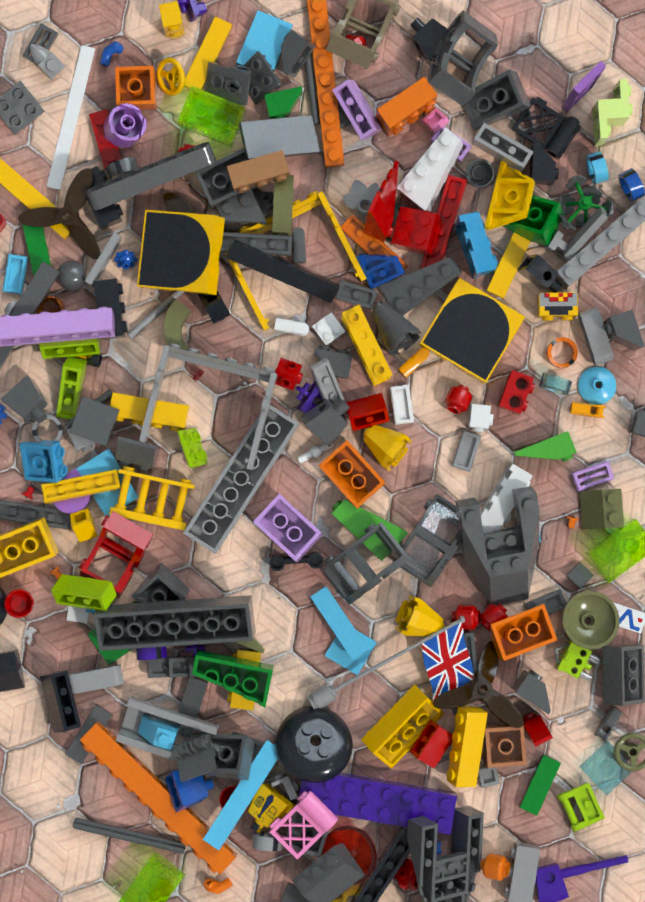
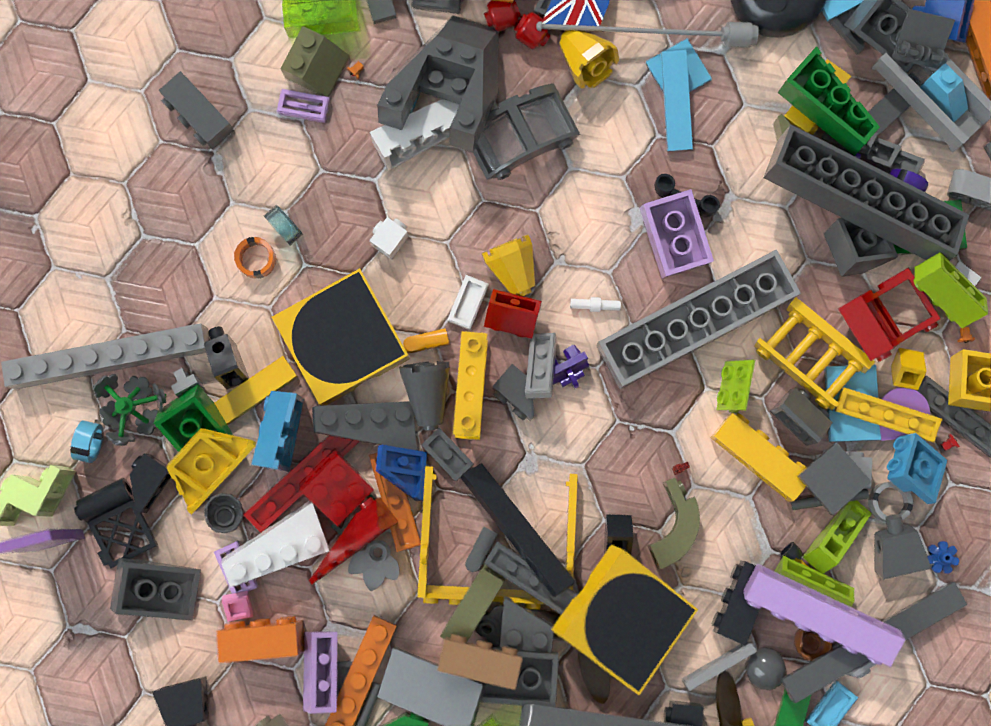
camera: 145 degrees left, 5 degrees down
blue plant [114,250,137,269] -> none
light grey bar [127,290,185,339] -> none
light grey piece [139,343,278,470] -> none
white bar [274,318,309,336] -> none
red brick [275,358,303,391] -> none
dark grey torso [301,399,350,447] -> none
white piece [312,312,345,346] -> none
orange slope [318,440,385,508] -> none
dark grey window [321,522,410,605] -> none
bright green slope [332,499,408,561] -> none
dark grey window [428,10,498,106] -> none
red head [444,385,472,414] -> none
light grey tile [451,430,481,472] -> none
light grey brick [472,123,533,172] -> none
red brick [497,370,535,415] -> none
bright green slope [513,431,577,462] -> none
brick [537,292,578,321] -> none
light grey tile [563,206,608,260] -> none
light orange bar [570,401,606,418] -> none
light grey beam [578,307,614,366] -> none
medium azure dish [578,366,616,405] -> none
dark grey slope [604,310,645,351] -> none
blue piece [618,168,645,202] -> none

